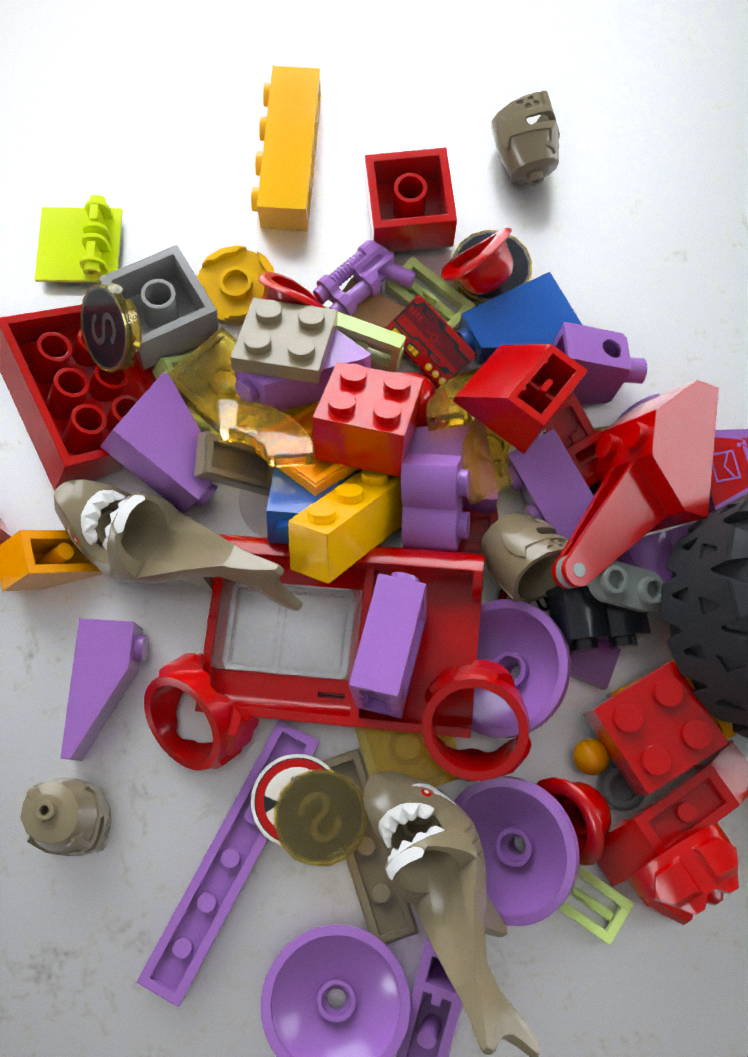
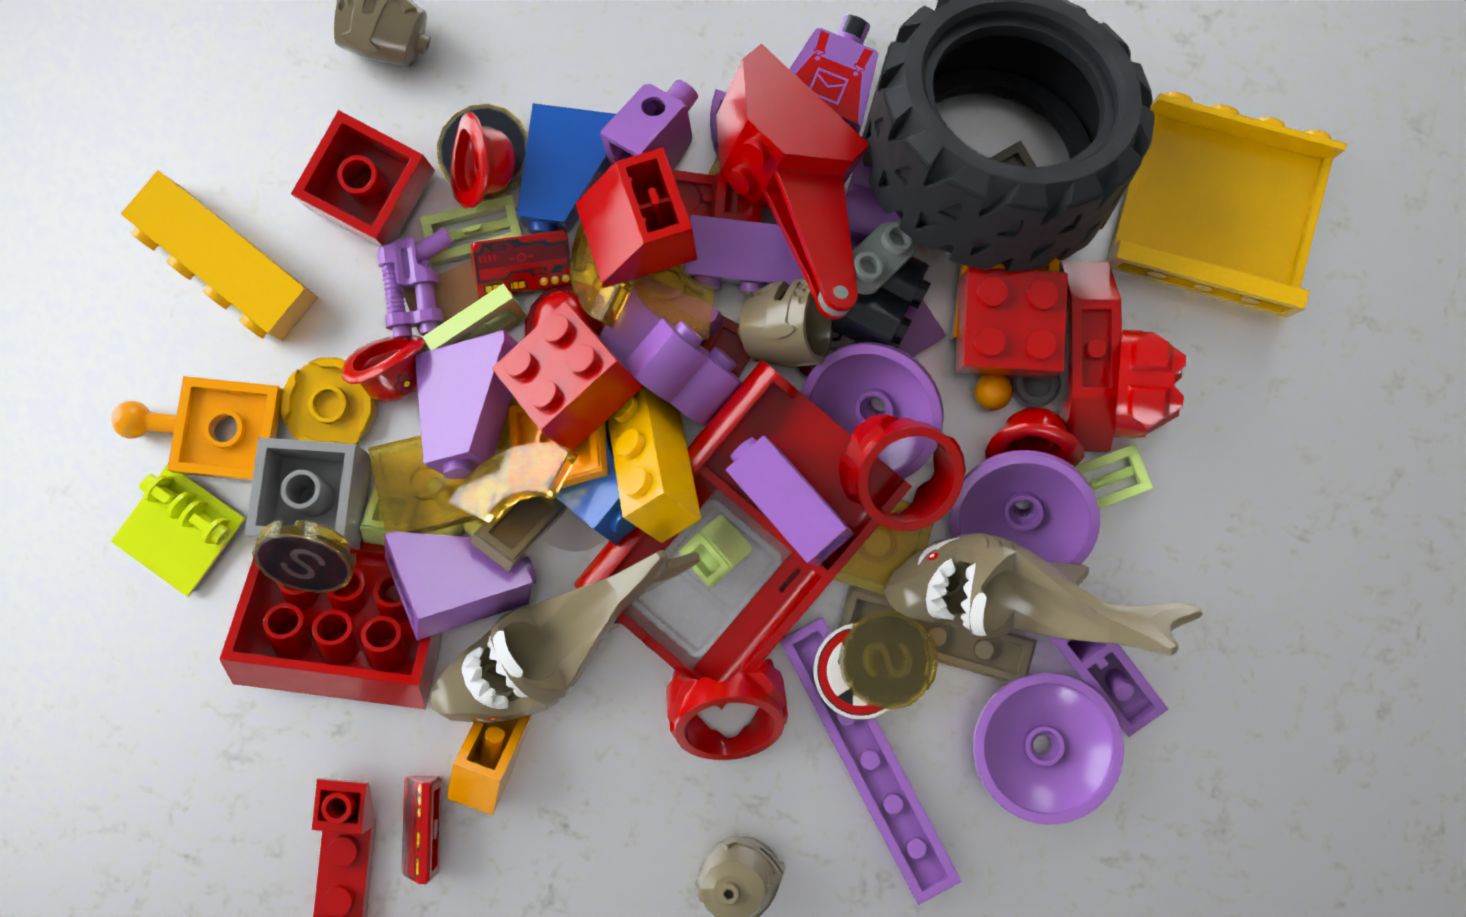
camera: 50 degrees left, 10 degrees up
medium lavender slope [60,618,148,761] -> none
plate [230,298,338,384] -> none
none -> light orange plate [111,376,283,481]
none -> yellowish green slope [678,514,752,588]

